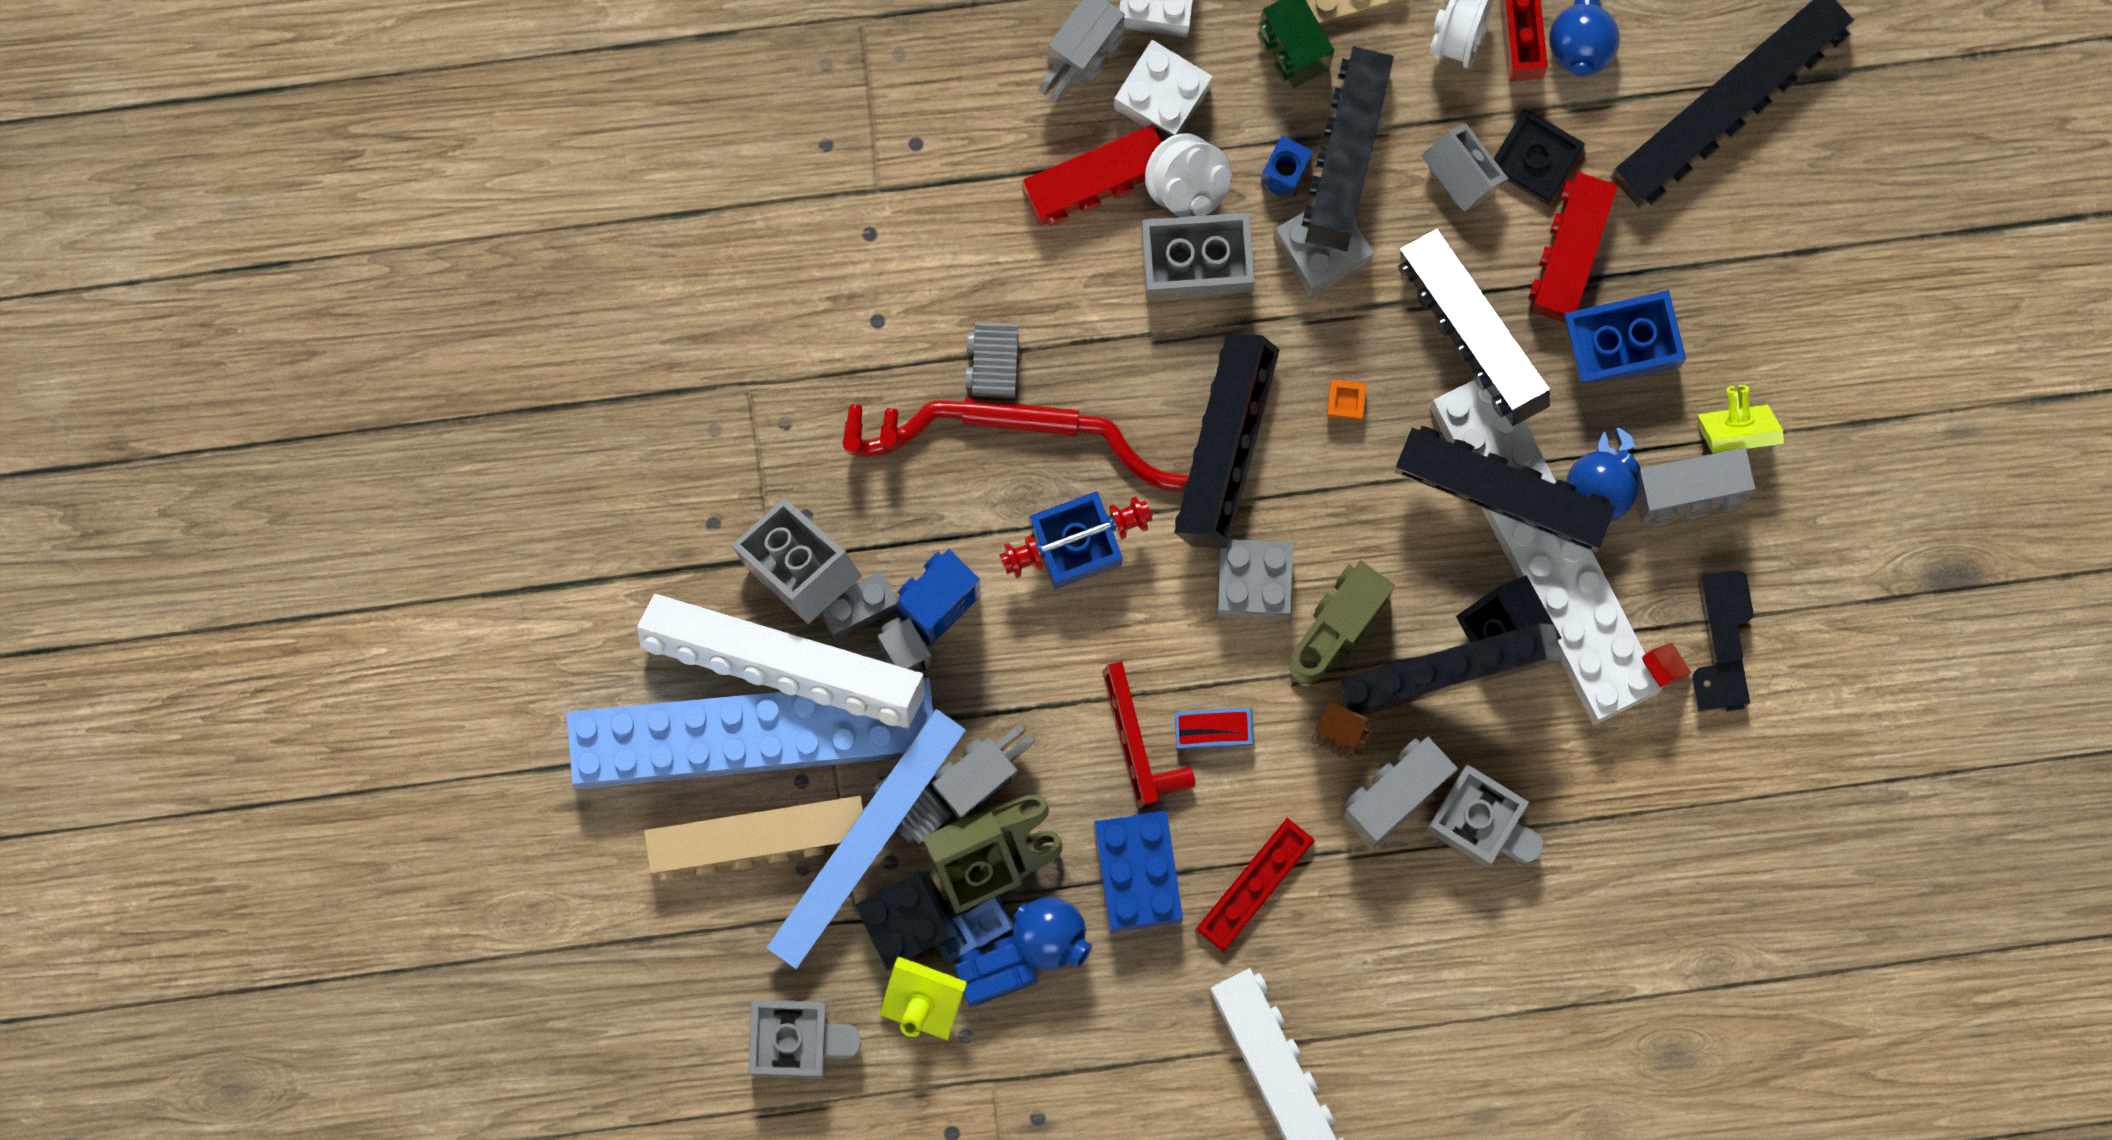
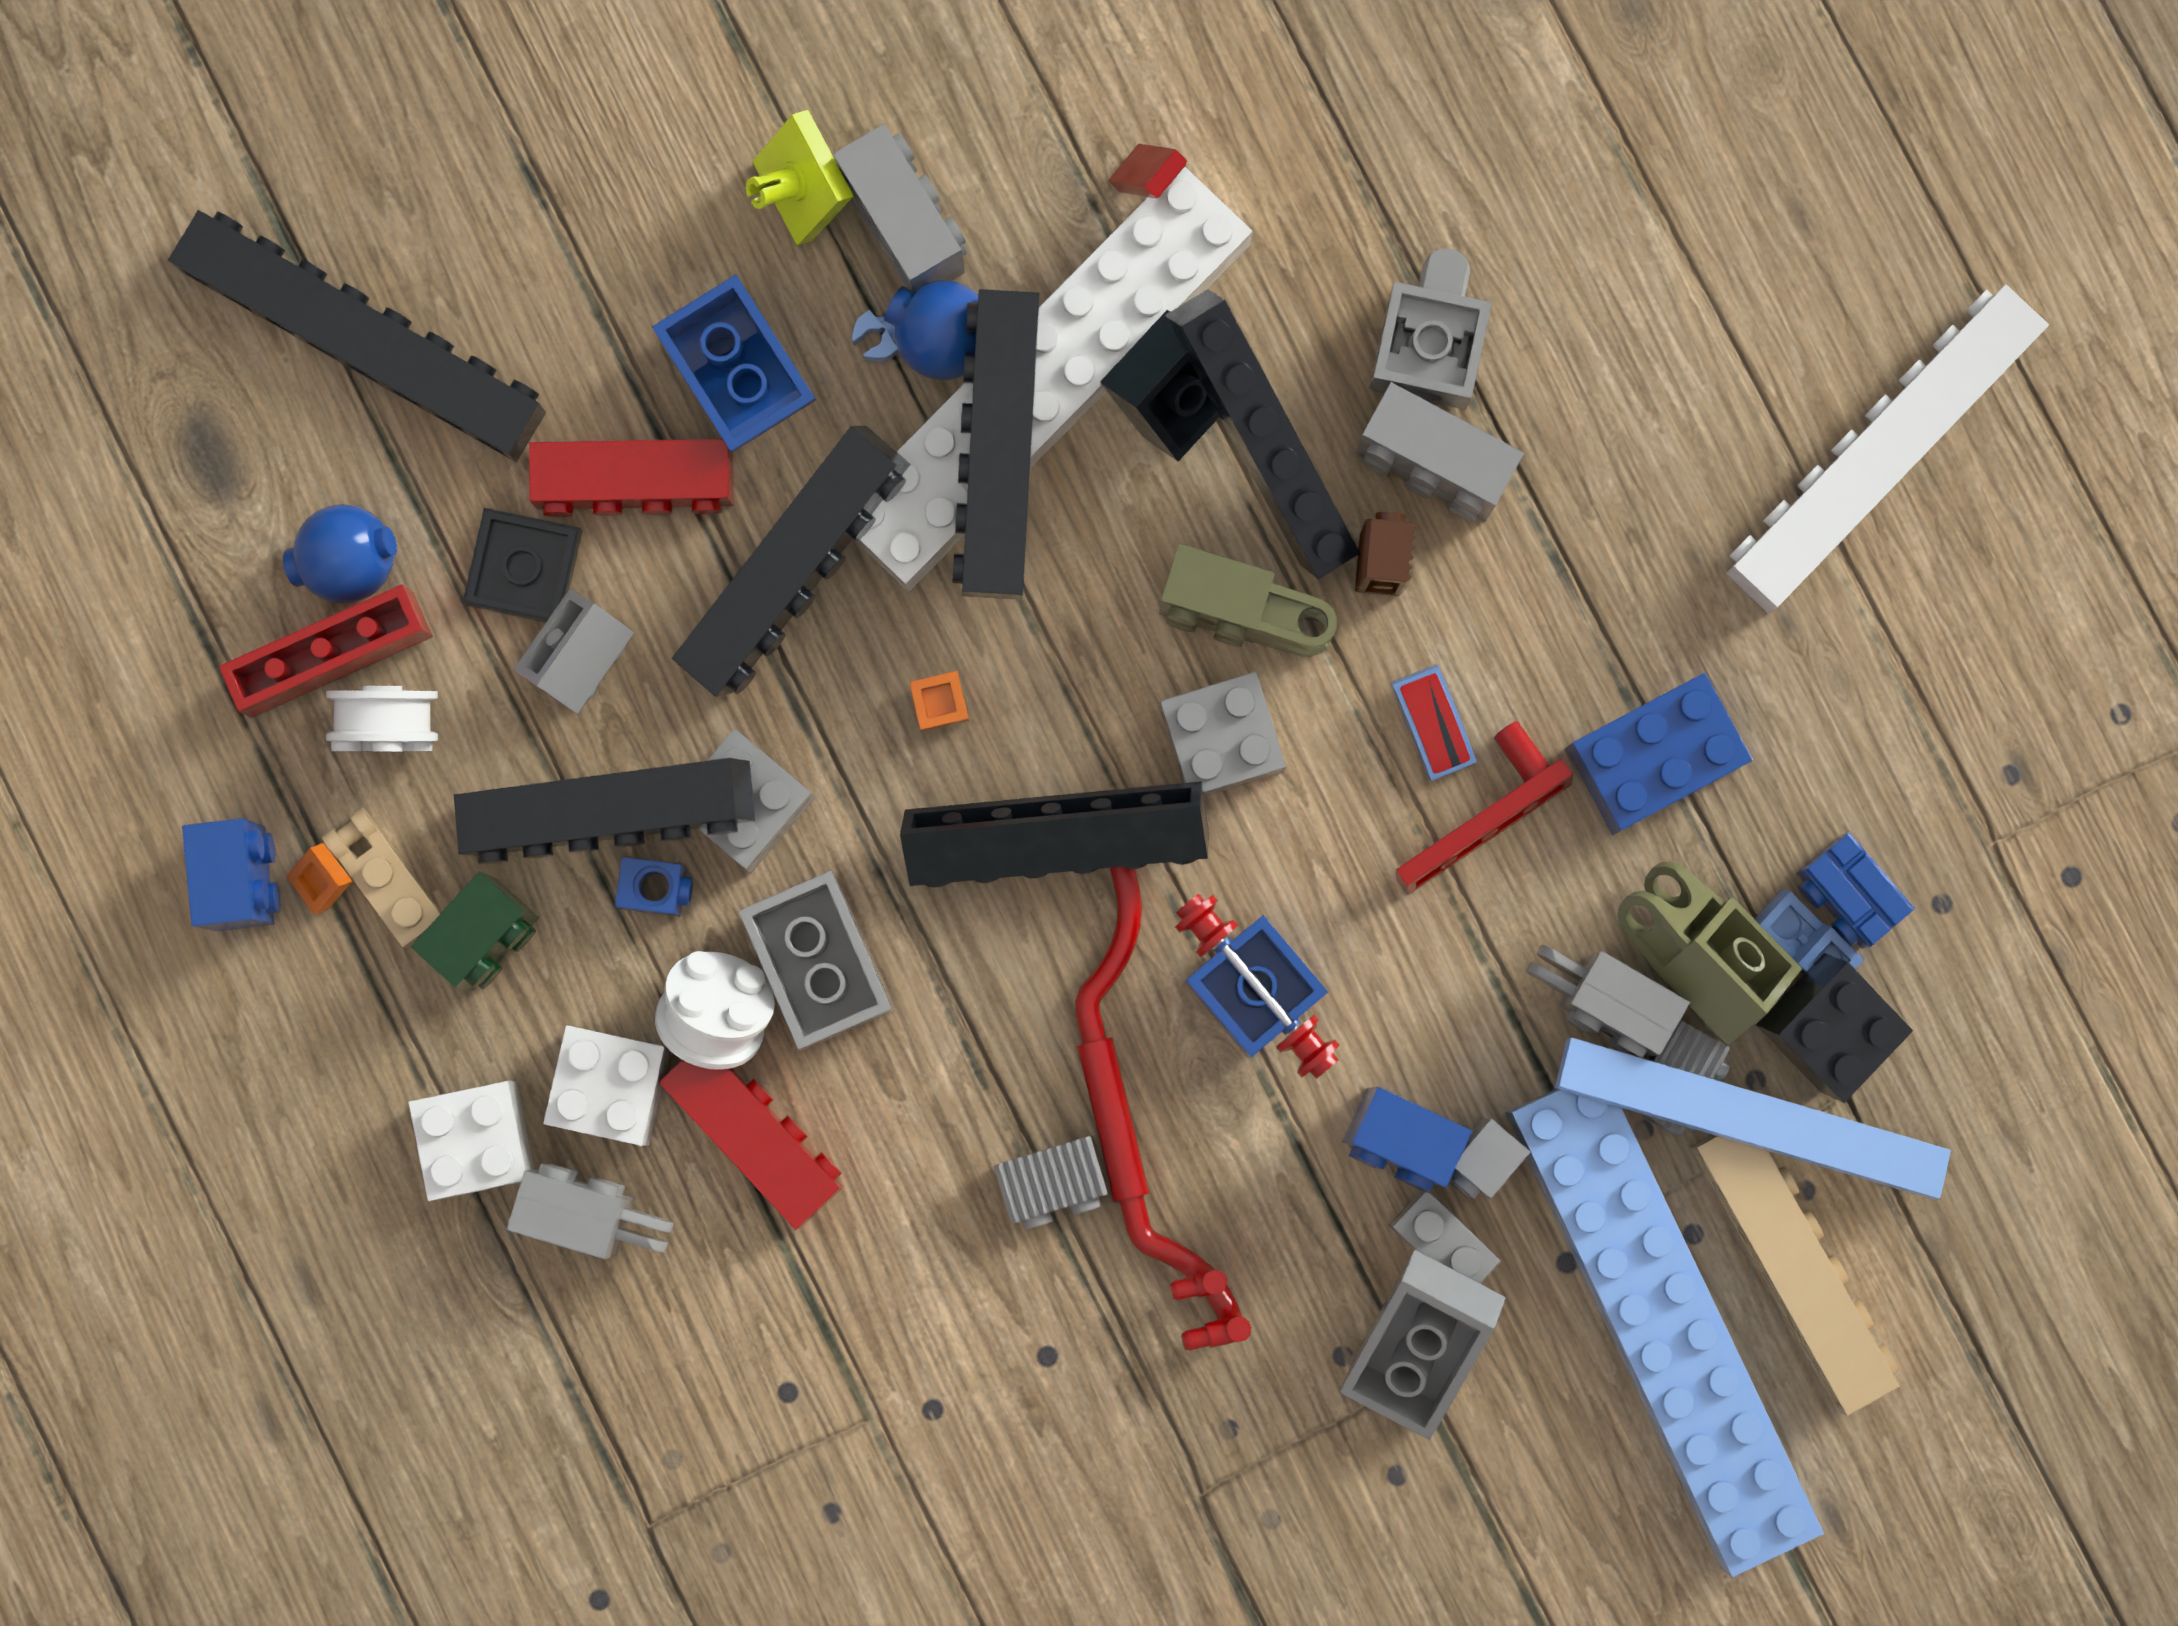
camera: 105 degrees left, 5 degrees up
white brick [637,593,925,729] -> none
light grey brick [748,1000,862,1079] -> none
neon yellow tile [879,956,967,1040] -> none
blue brick [1013,897,1092,970] -> none
red tile [1195,817,1315,953] -> none
black piece [1692,571,1754,712] -> none

